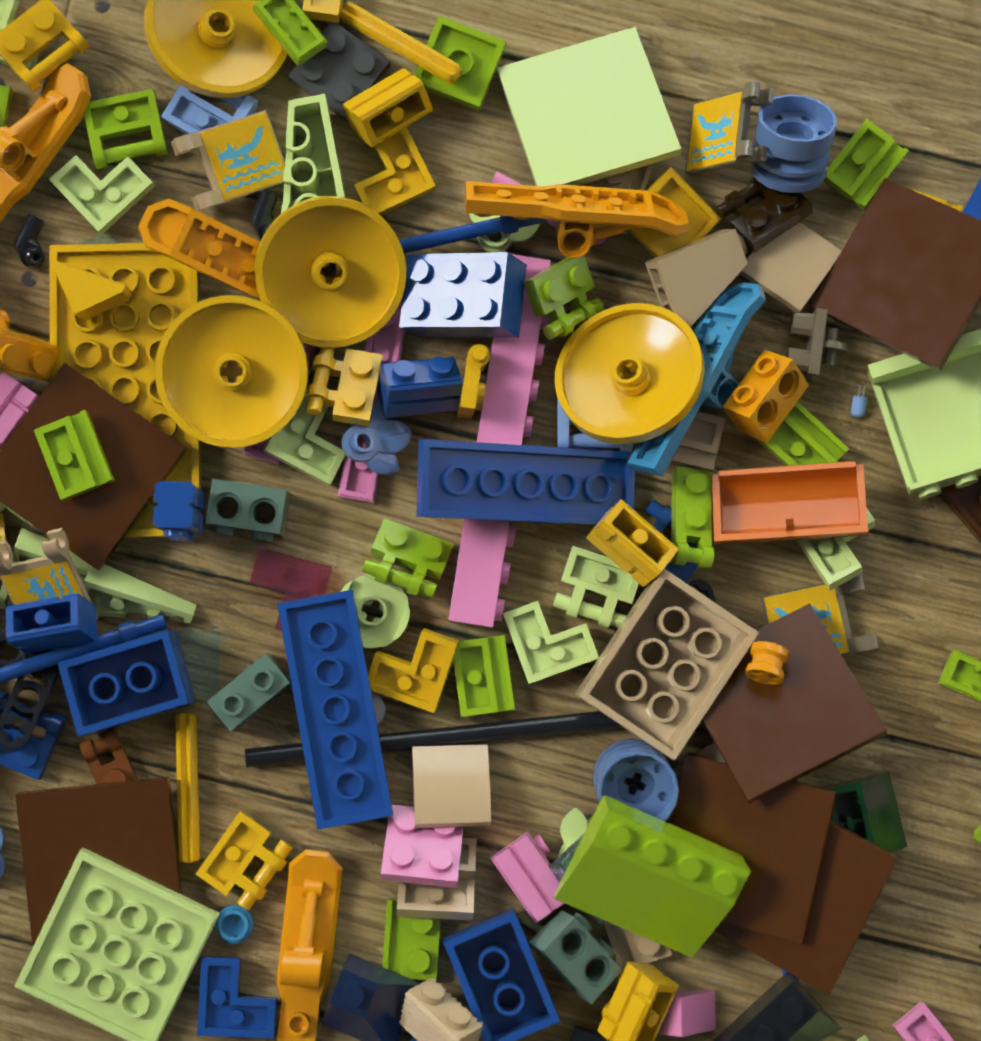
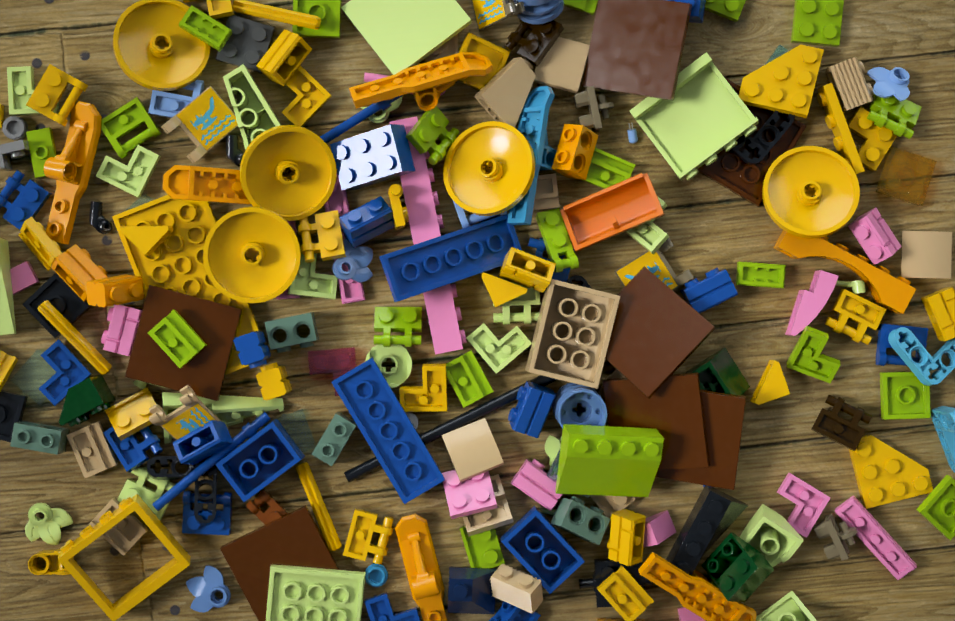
camera: 15 degrees left, 5 degrees up
light orange wheel [745,641,789,685] -> none
none -> yellow brick [256,362,292,401]
none -> yellow slope [481,272,528,307]
none -> blue brick [508,381,556,438]
none -> blue brick [680,267,738,314]
none -> yellow slope [750,360,790,405]

